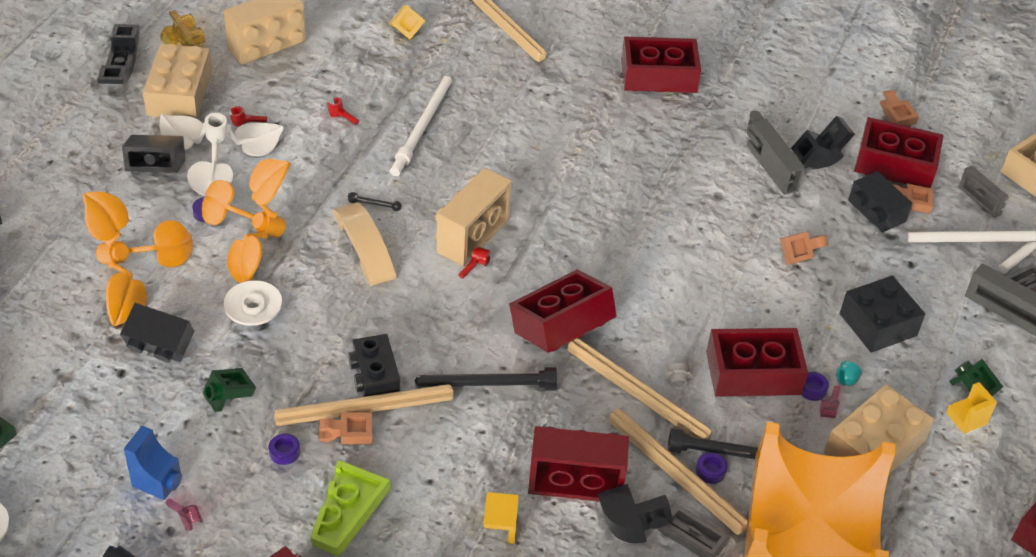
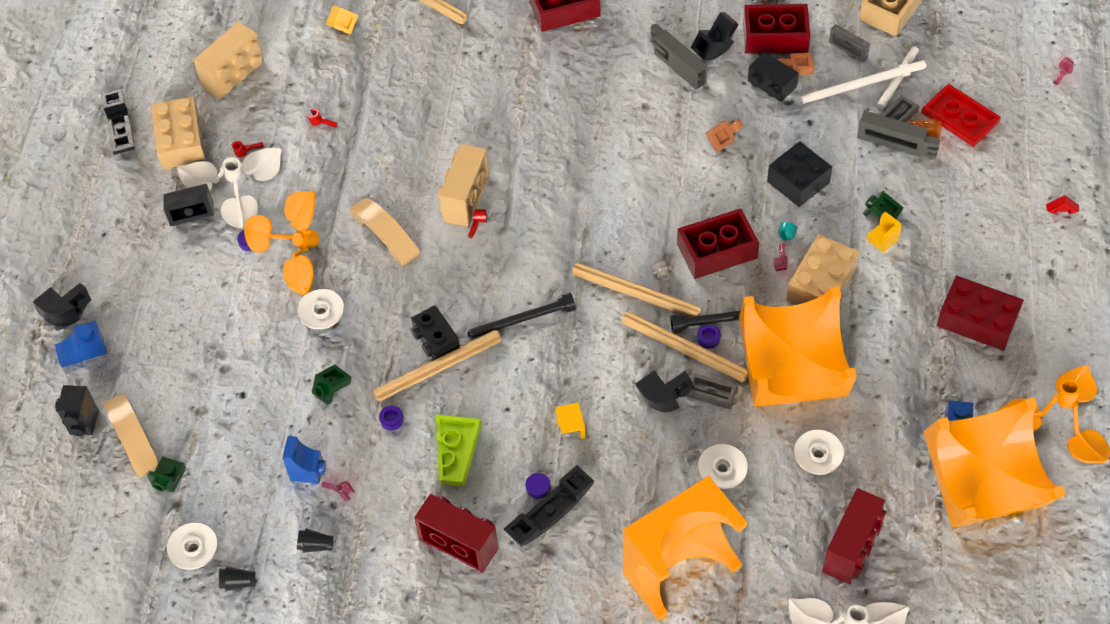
camera: 10 degrees left, 10 degrees up
light orange plant [83,192,193,326] -> none
black brick [120,303,195,362] -> none
clear yellow hips [160,10,205,46] -> none
nougat plate [319,412,372,444] -> none
black hinge [348,192,402,211] -> none
white bar [390,76,452,176] -> none
dark red brick [509,269,617,353] -> none
dark red brick [528,426,629,501] -> none
dark purple tile [801,372,829,401] -> none

